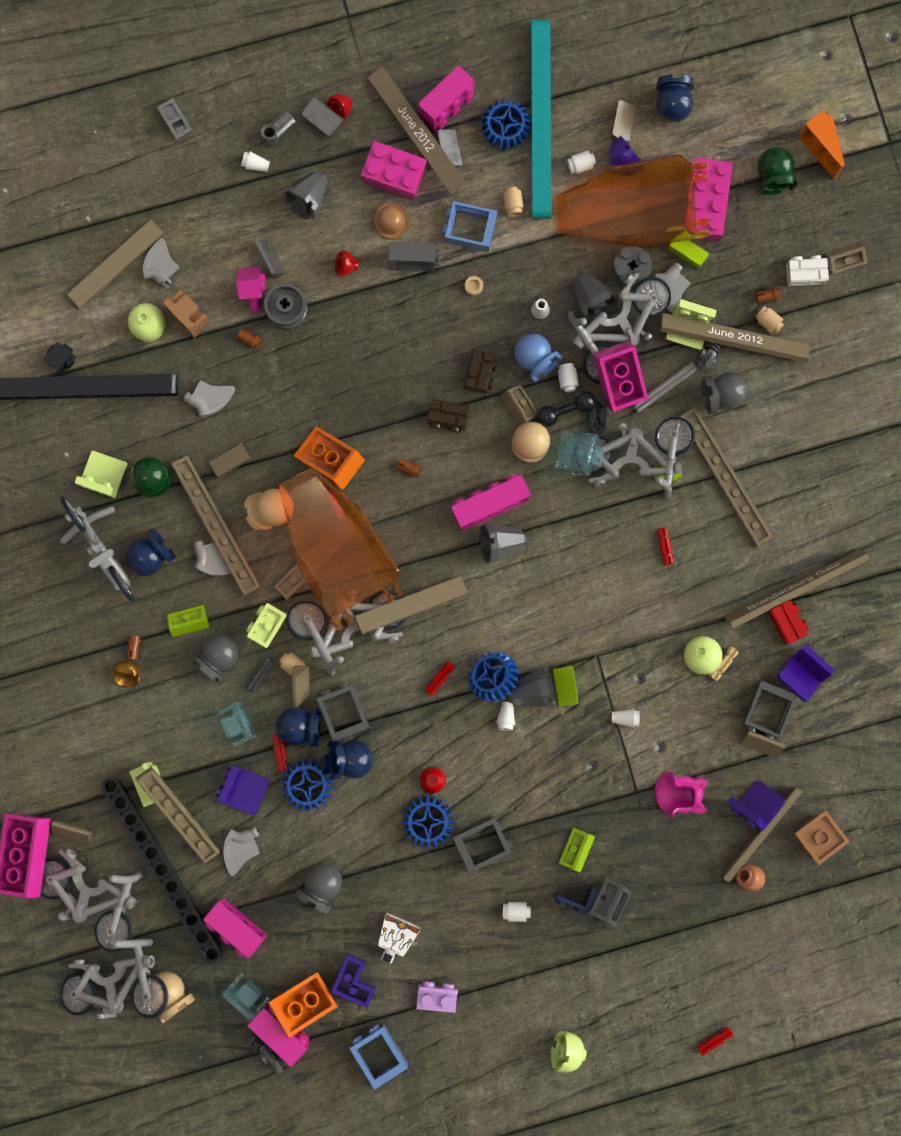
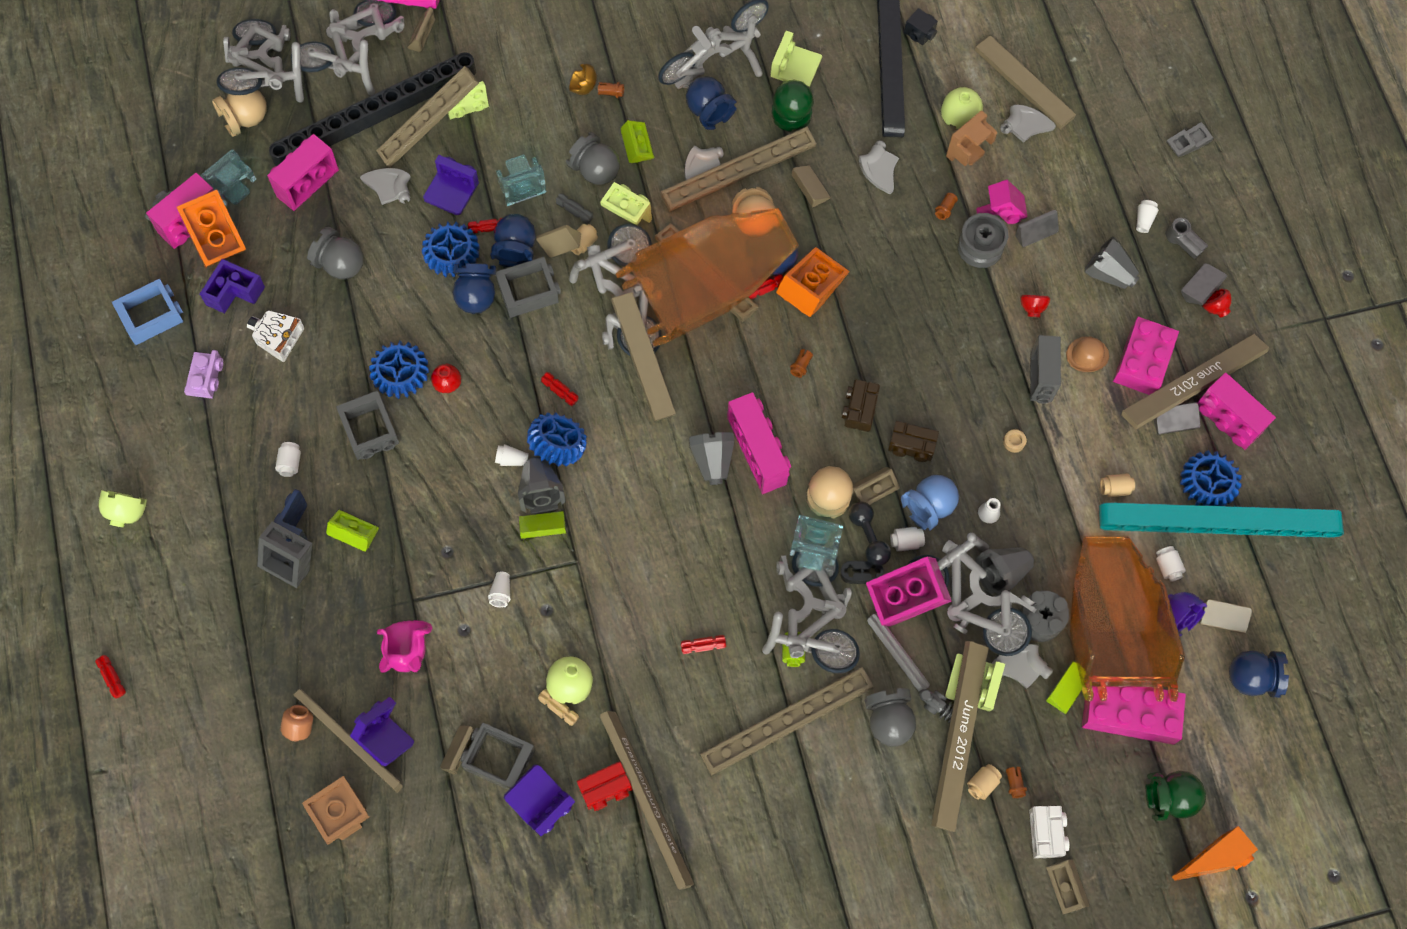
camera: 90 degrees right, 15 degrees down
medium blue window [442,201,497,252] -> none

